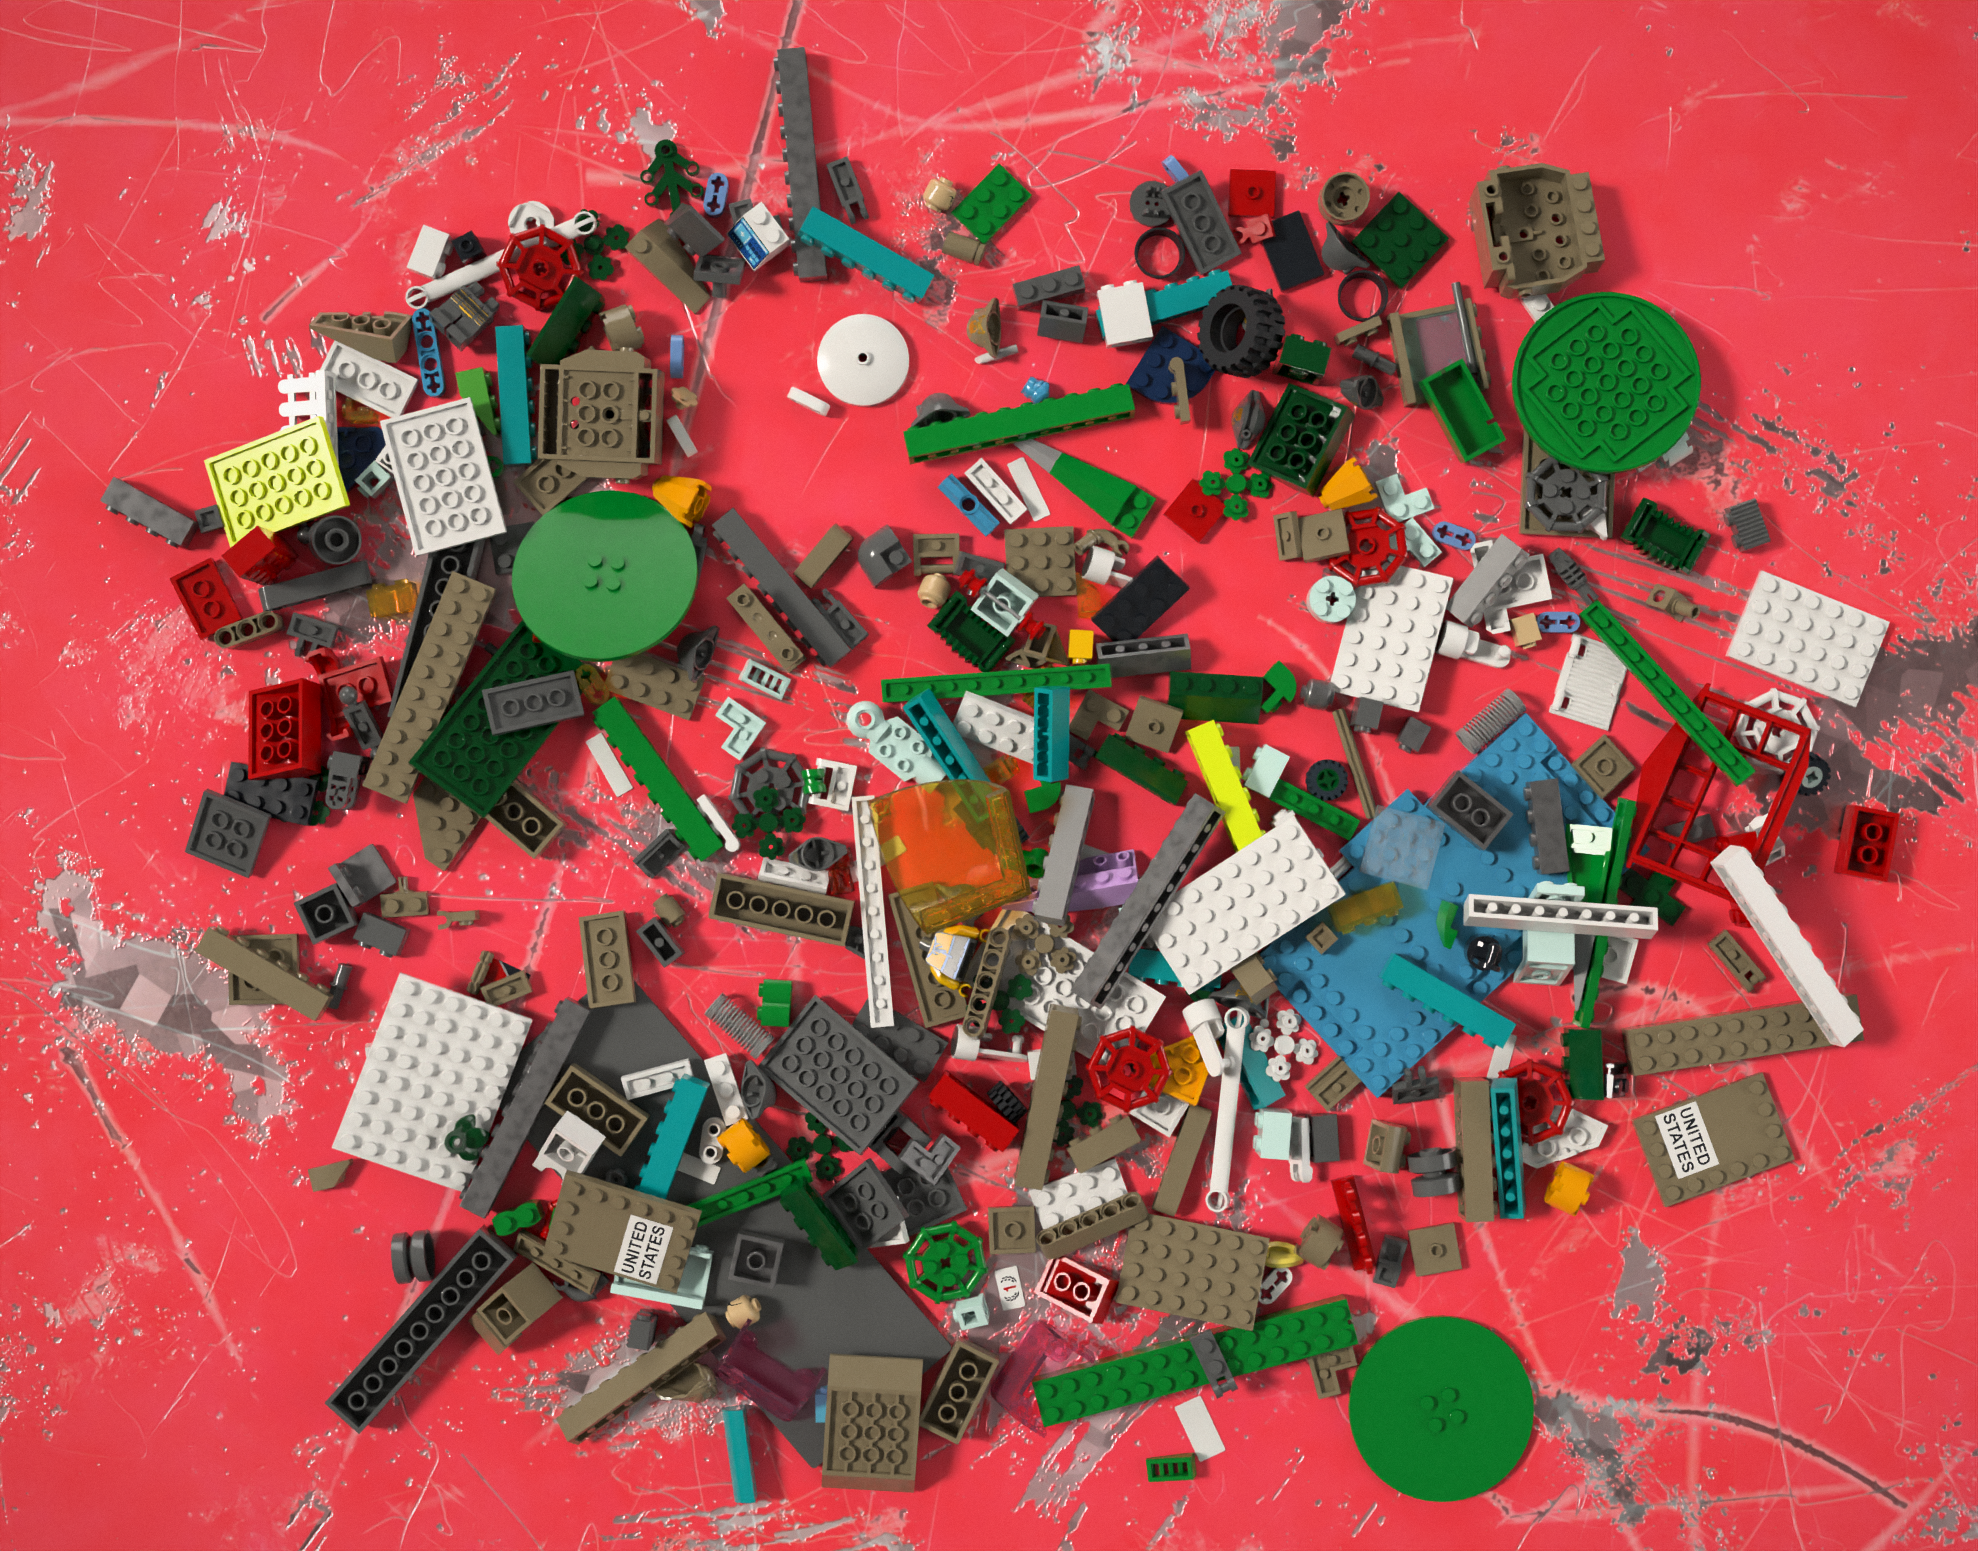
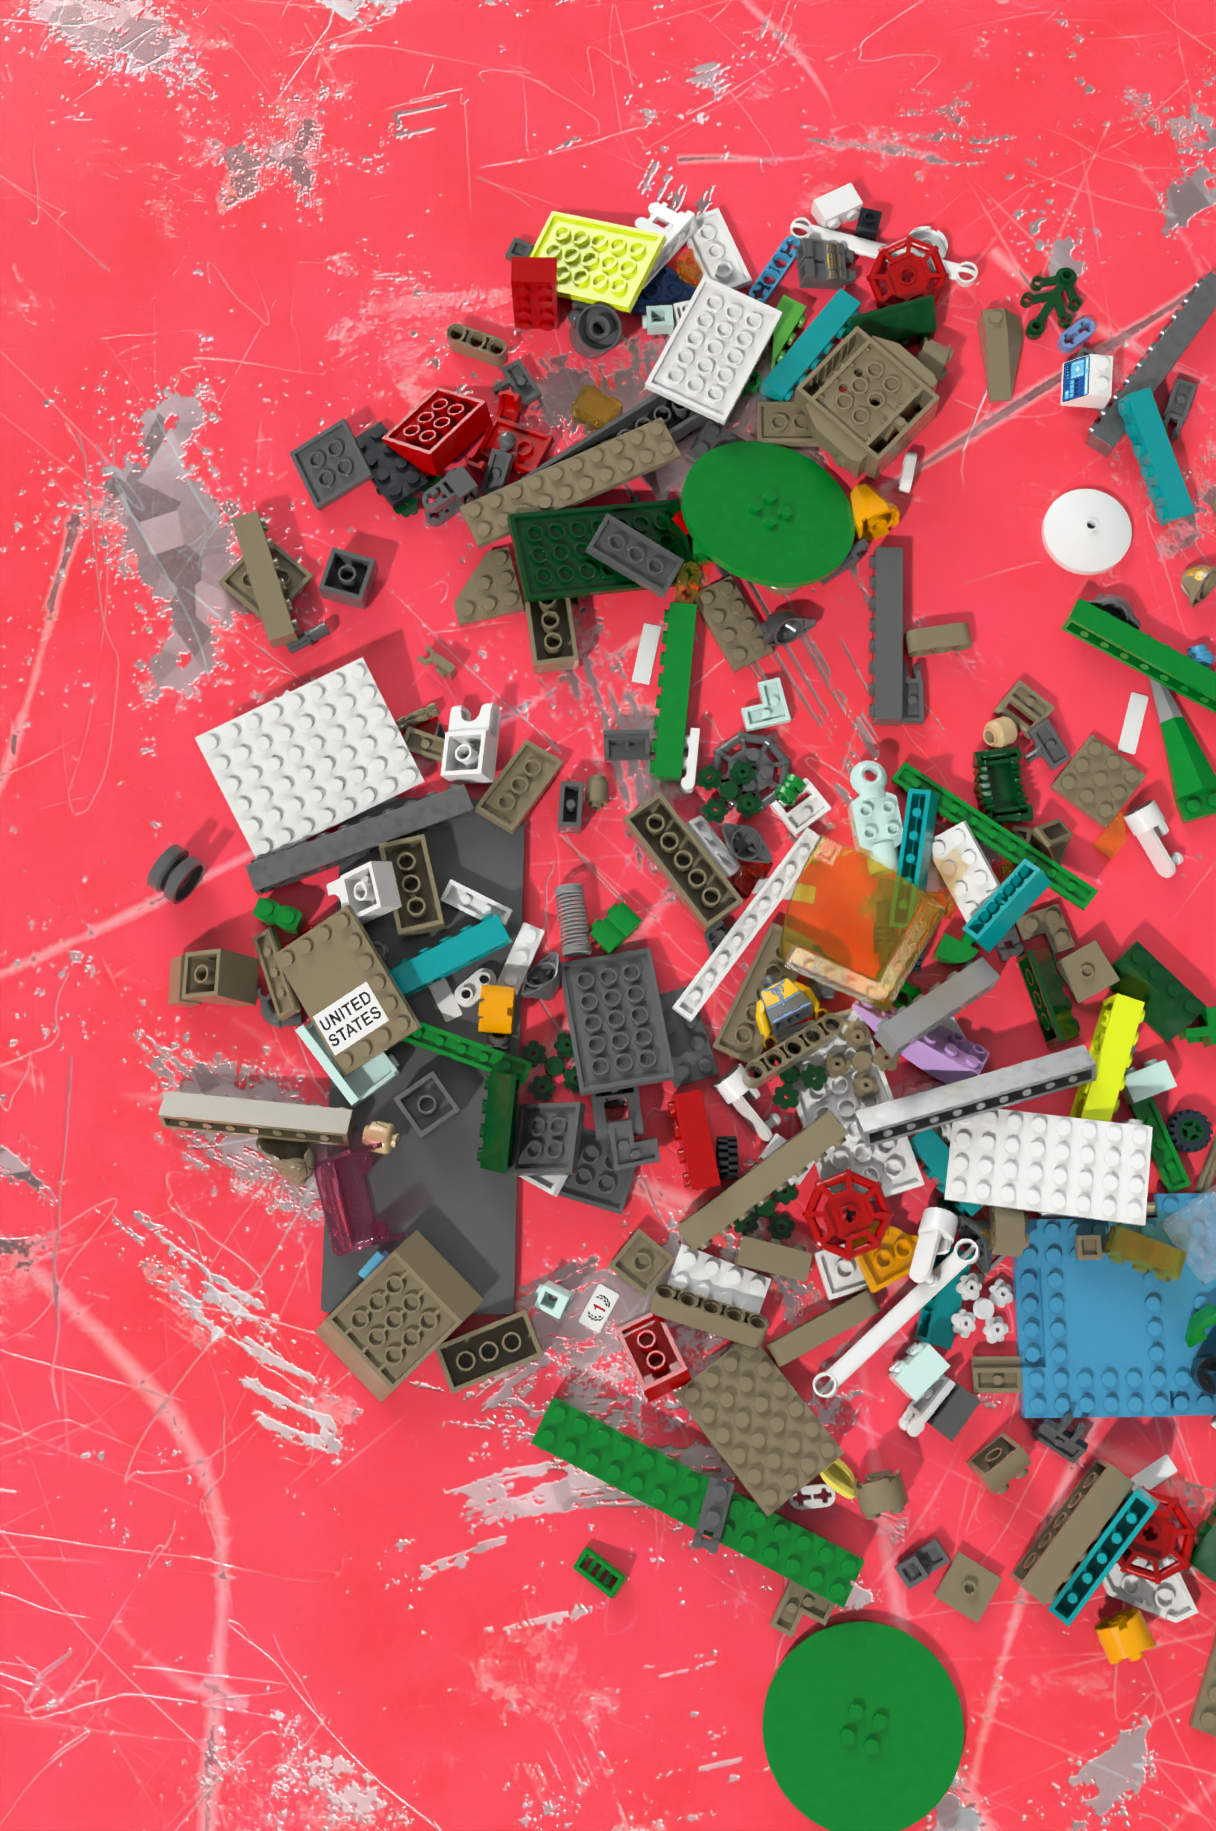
camera: 40 degrees right, 10 degrees down
flat silver brick [100,477,199,549] -> none
red plate [169,558,243,640] -> none
dark grey beam [258,561,373,612] -> none
dark tan slope [308,1158,354,1192] -> none
dark tan wedge [309,312,413,363] -> none
dark grey brick [325,1224,518,1434] -> none
flat silver bracket [328,844,397,907] -> none
dark grey brick [353,912,411,958] -> none
dark tan plate [380,876,430,918] -> none
dark green plate [444,1114,490,1161] -> none
dark green plant [559,209,630,281] -> none
dark grey brick [626,1309,658,1350] -> none
flat silver slope [664,203,725,257] -> none
medium blue beam [670,335,684,378] -> none
tan plant [671,387,698,410] -> none
dark grey tile [694,254,746,298] -> none
teal brick [722,1404,758,1503] -> none
dark tan fence [726,584,807,673] -> none
light aqua slope [738,659,791,700] -> none
white beam [787,387,831,416] -> none
dark grey brick [858,524,912,589] -> none
green plate [903,1220,988,1304] -> none
dark azure piece [937,473,1000,537] -> none
light aqua brick [958,568,1046,641] -> none
white plate [964,458,1028,525] -> none
piece [974,344,1019,364] -> none
clear pink windscreen [990,1319,1095,1438] -> none
yellow brick [1068,629,1094,665] -> none
dark tan piece [1073,529,1129,558] -> none
black plate [1091,555,1190,642] -> none
flat silver brick [1096,633,1191,678] -> none
white sticker [1175,1396,1225,1462] -> none
red fence [1330,1174,1377,1275] -> none
teal brick [1378,953,1516,1049] -> none
dark grey wheel [1407,1147,1462,1197] -> none
none -> white brick [440,703,501,784]

